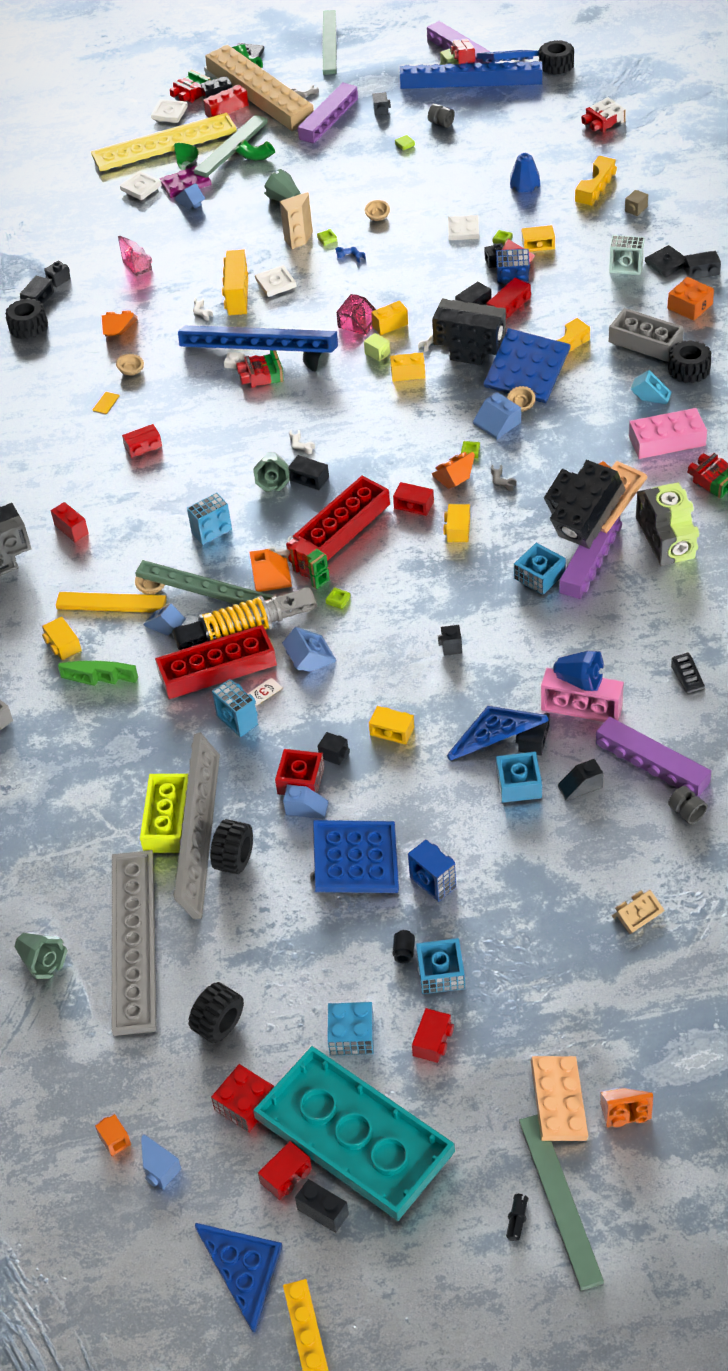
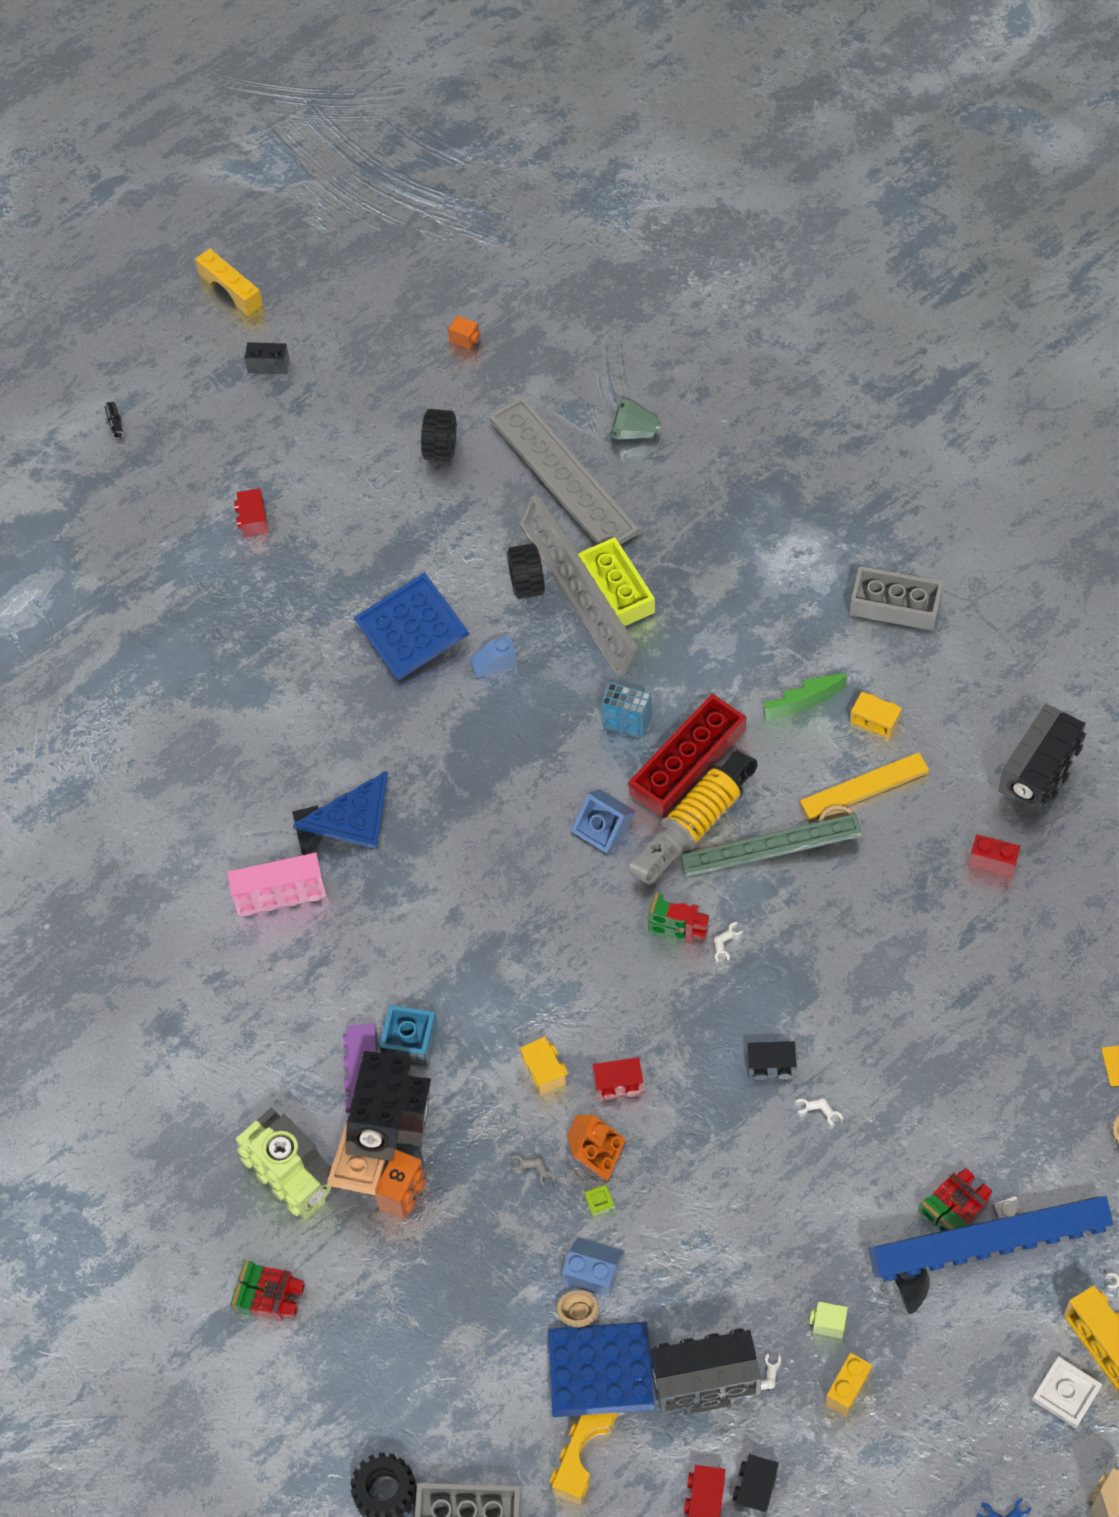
camera: 150 degrees right, 10 degrees up
red brick [122,424,162,458] -> none
medium blue slope [141,1134,181,1190] -> none
medium blue slope [143,603,186,635] -> none
dark azure brick [187,492,232,545] -> none
blue tile [195,1223,283,1332] -> none
red brick [211,1064,274,1133] -> none
white sticker [247,678,282,706] -> none
orange slope [250,549,292,592] -> none
sand green cone [253,452,290,492] -> none
teal plate [254,1046,455,1221] -> none
red brick [258,1141,312,1200] -> none
red brick [275,749,324,795] -> none
red brick [293,475,390,561] -> none
black brick [317,732,350,765] -> none
lime tile [325,587,351,609] -> none
dark azure brick [328,1002,374,1055] -> none
clear pink slope [336,293,377,335] -> none
yellow brick [369,706,415,745] -> none
yellow brick [390,352,425,382] -> none
black brick [392,930,415,963] -> none
blue brick [408,839,456,902] -> none
dark azure brick [416,938,465,994] -> none
black brick [438,625,462,656] -> none
dark azure brick [496,752,542,803] -> none
sand green tile [519,1114,604,1291] -> none
light nougat plate [531,1056,588,1141] -> none
blue cone [553,651,604,691] -> none
black slope [558,759,603,801] -> none
medium lavender brick [596,716,712,797] -> none
orange slope [600,1088,654,1127] -> none
tan bracket [612,890,665,934] -> none
bright pink brick [629,408,707,459] -> none
medium azure slope [631,370,671,404] -> none
dark grey wheel [668,786,708,824] -> none
black slope [671,652,705,694] -> none

